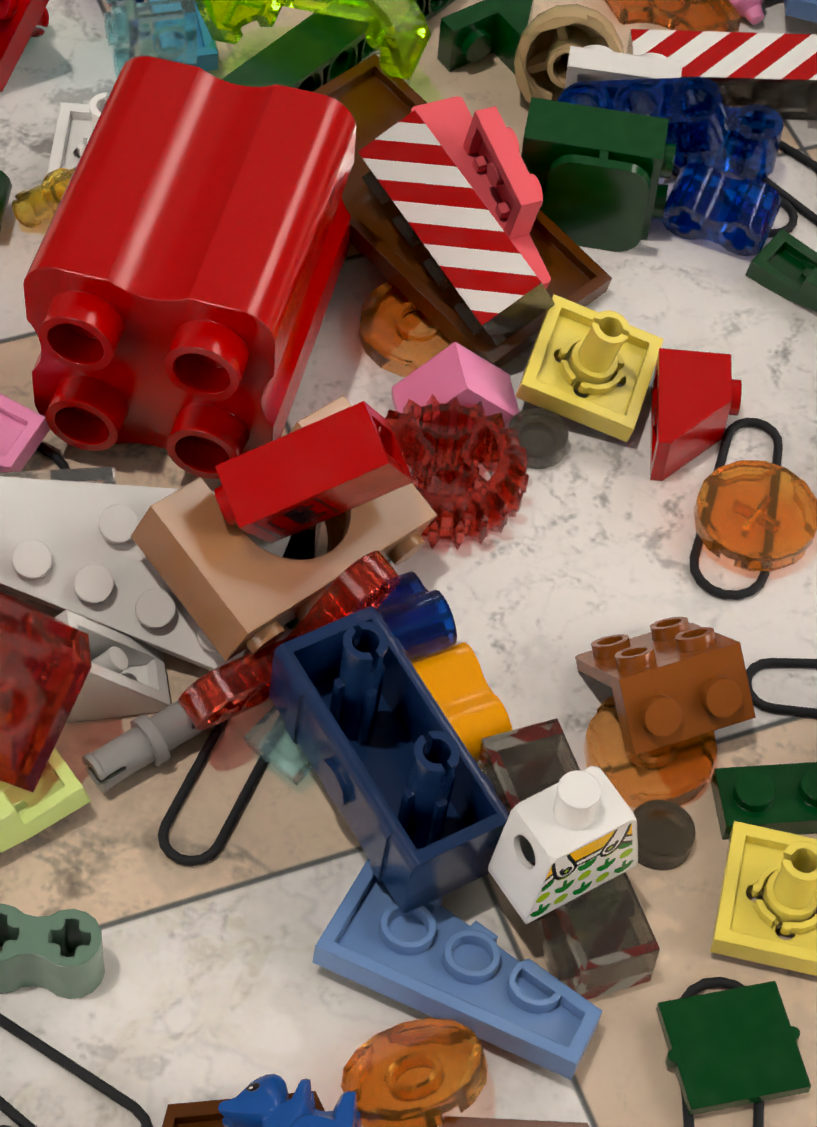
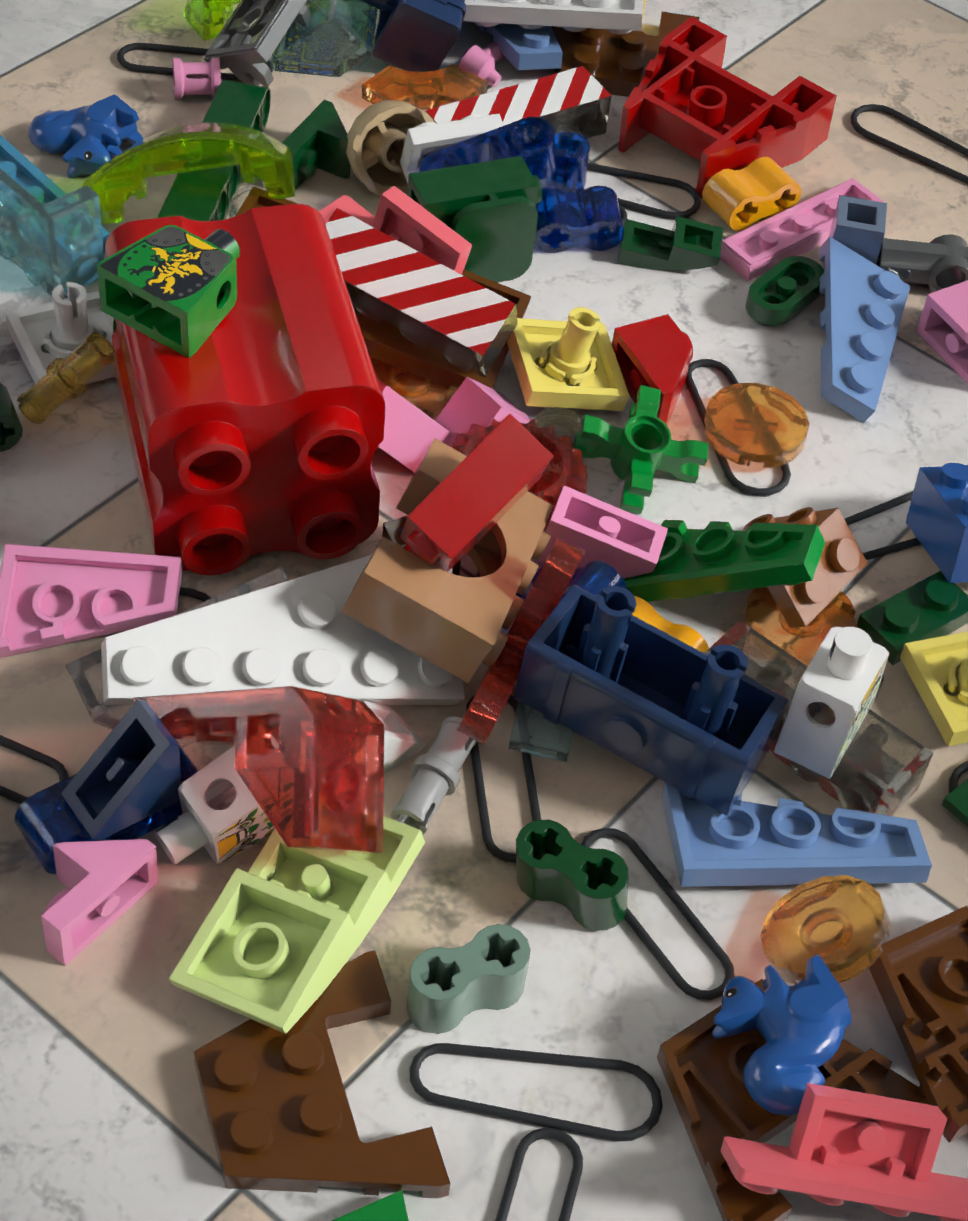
camera: 30 degrees left, 5 degrees down
none -> green torso [97,225,240,358]
none -> bright pink slope [378,380,450,473]
none -> dark green axle [516,819,629,931]
none -> bright pink slope [532,486,668,588]
none -> green pin [573,385,709,514]
none -> black piece [581,828,735,1000]
none -> green wing [595,520,825,602]

